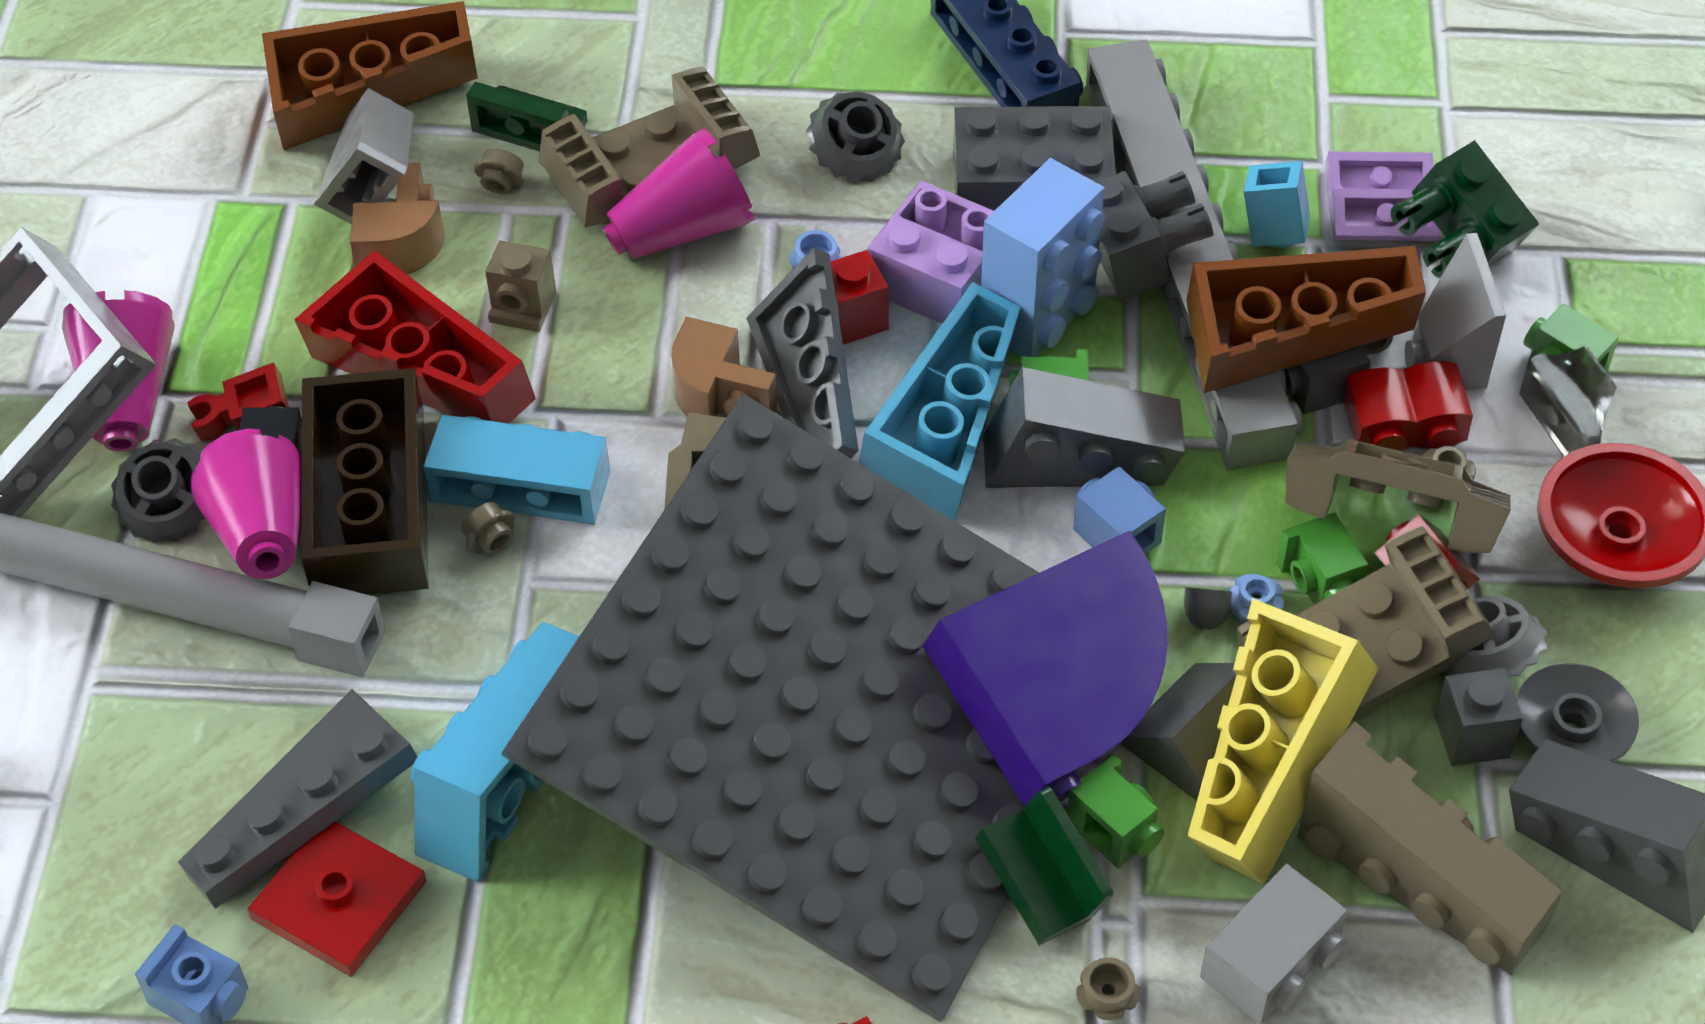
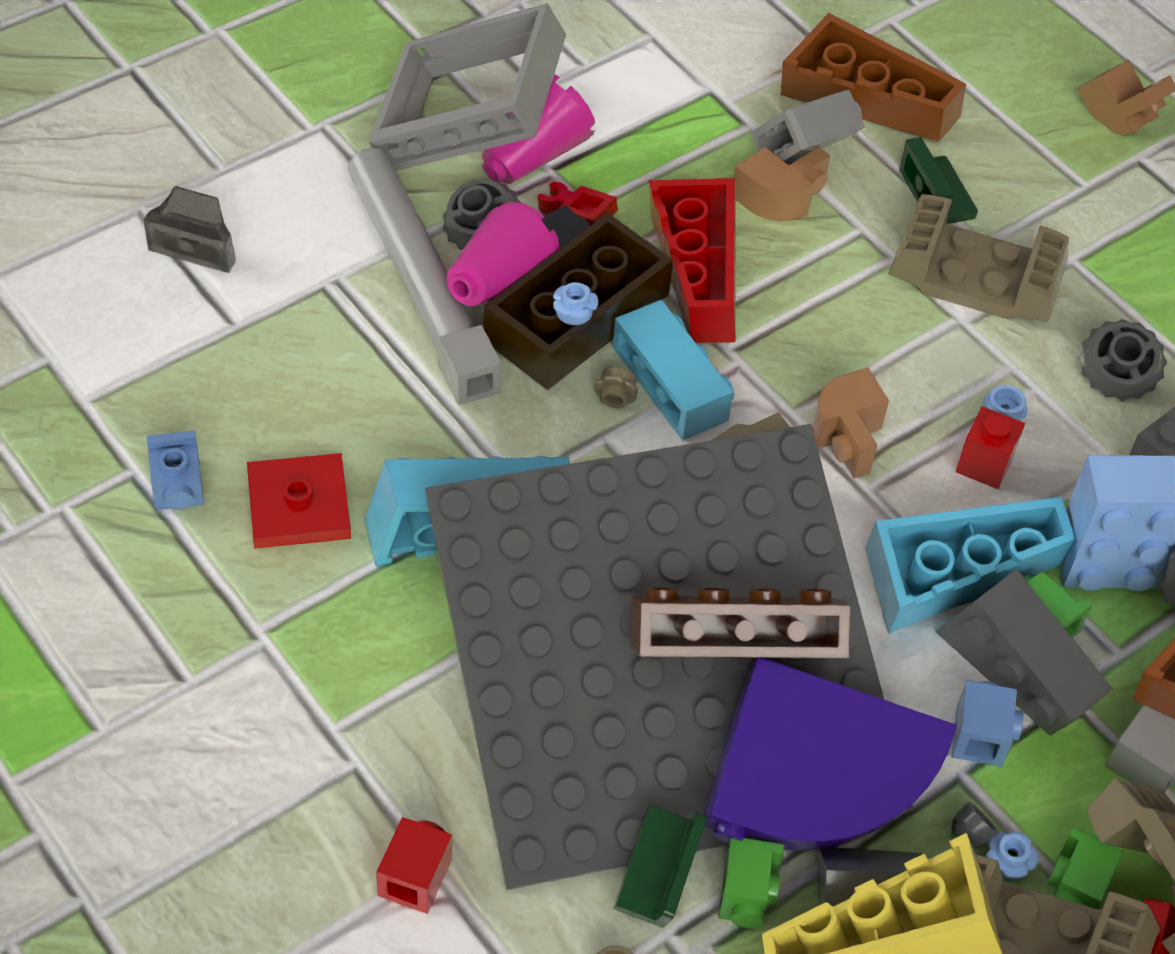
camera: 45 degrees right, 0 degrees up
dark grey wing [178,689,417,909] -> none
dark tan plate [474,148,524,194] -> none
dark tan brick [485,240,556,332] -> none
dark pink cone [603,128,756,260] -> none
dark grey wing [746,248,859,458] -> none
lavender slope [867,180,994,324] -> none
none -> light blue plate [553,283,598,325]
none -> brick [631,587,850,658]

